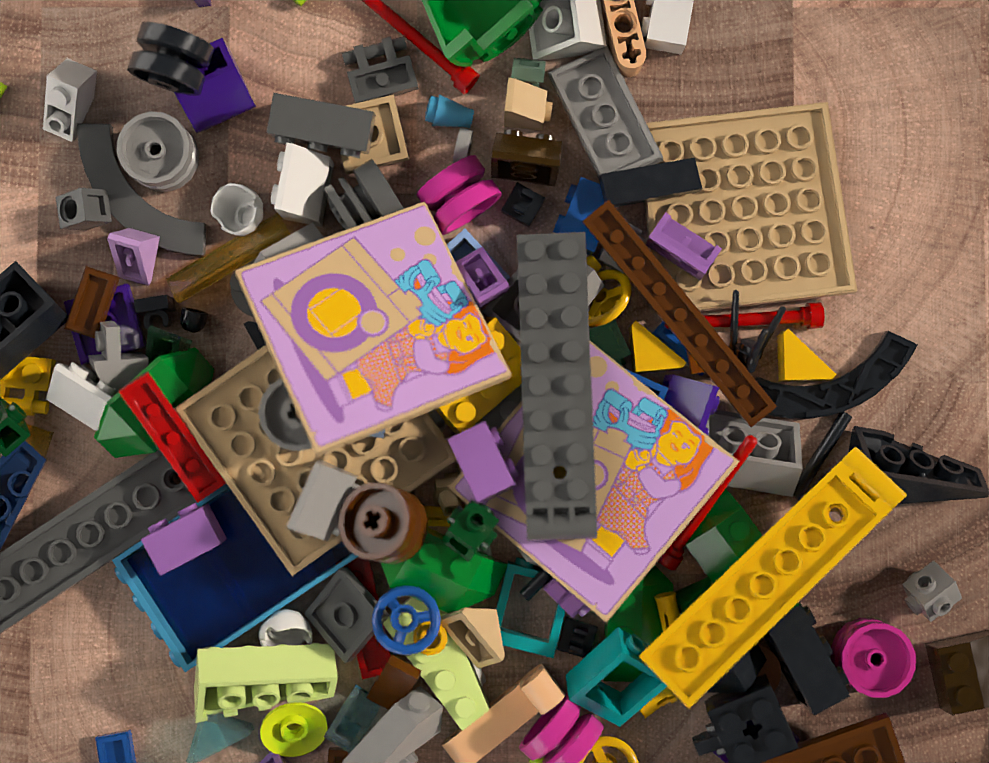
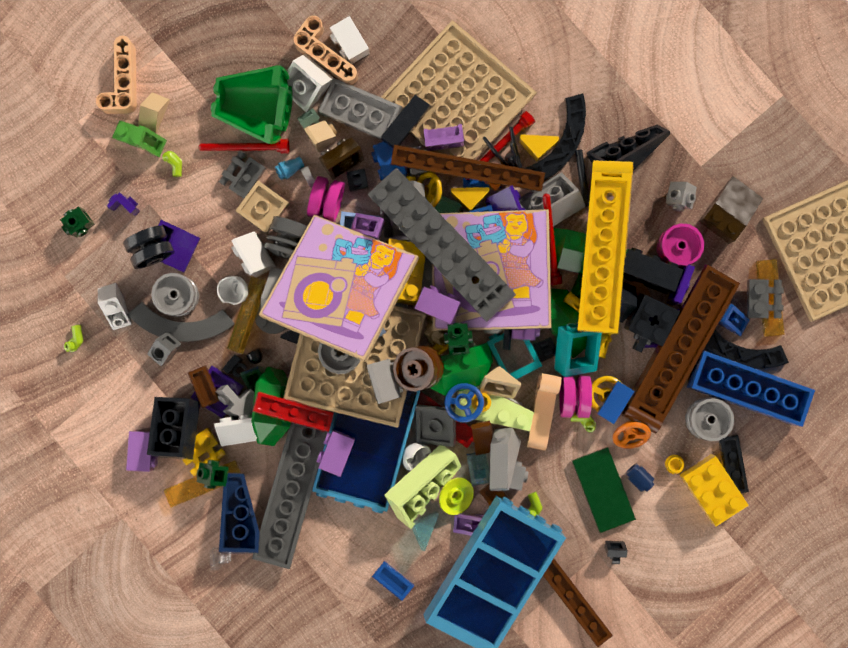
camera: 40 degrees left, 0 degrees up
lavender slope [107,228,160,286] -> none
dark grey wedge [266,92,376,159] -> none
none -> dark purple plate [667,265,695,306]

